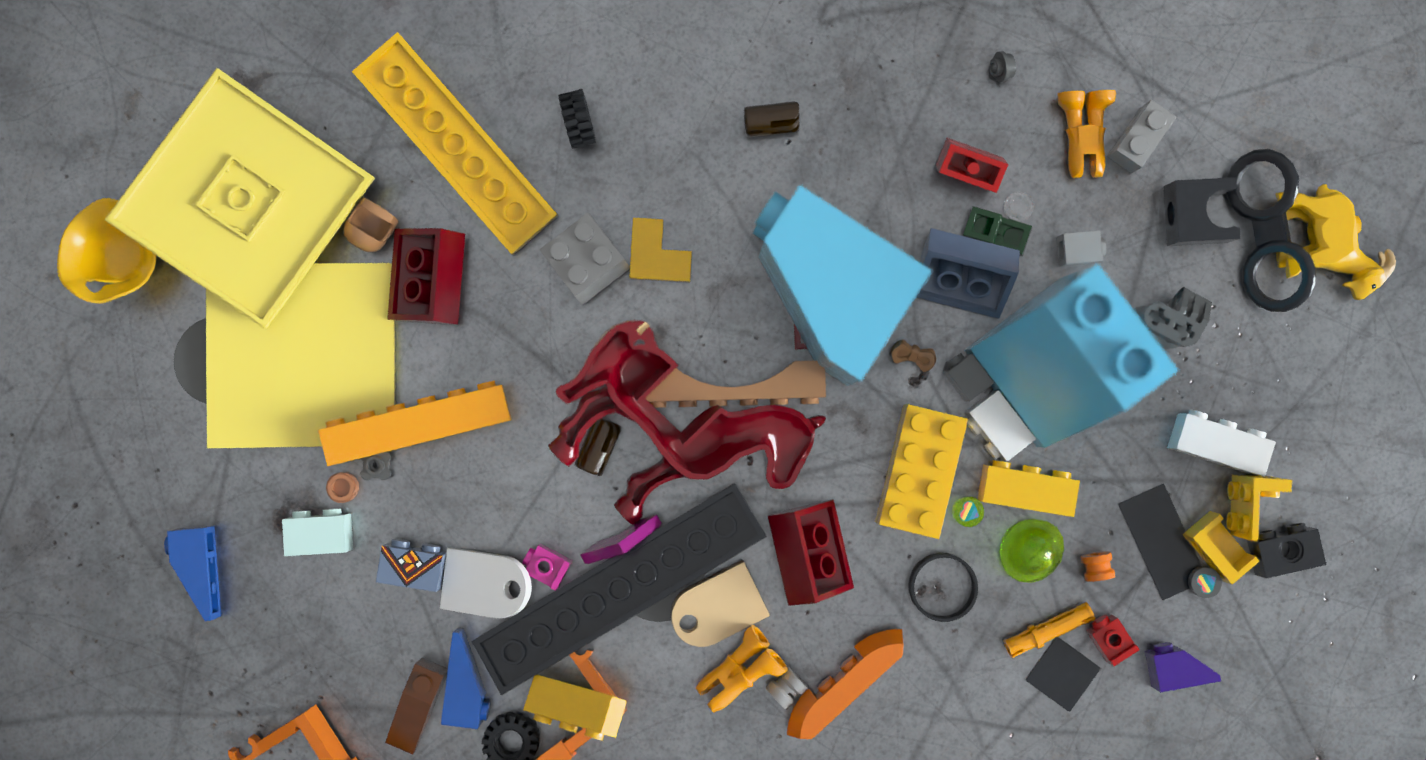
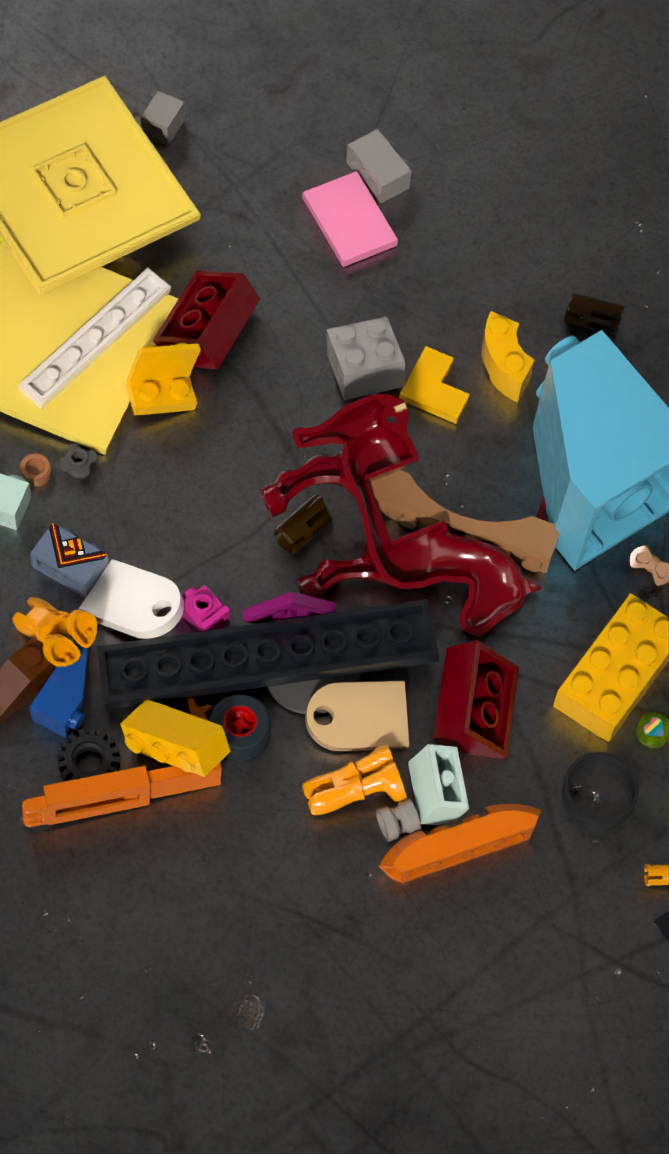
camera: 15 degrees right, 25 degrees down
light orange brick [318,380,512,466] -> none
medium nougat helmet [343,197,399,252] -> none
yellow plate [352,32,558,255] -> none
black tyre [558,89,596,149] -> none
none -> light orange piece [12,597,97,667]
none -> white tile [19,268,171,409]
none -> yellow bracket [125,343,201,416]
none -> light grey brick [141,91,185,146]
none -> black wheel [210,694,270,761]
none -> bright pink tile [302,171,398,267]
none -> light grey brick [346,129,412,204]
none -> light aqua brick [408,744,469,826]
none -> yellow brick [482,311,535,403]

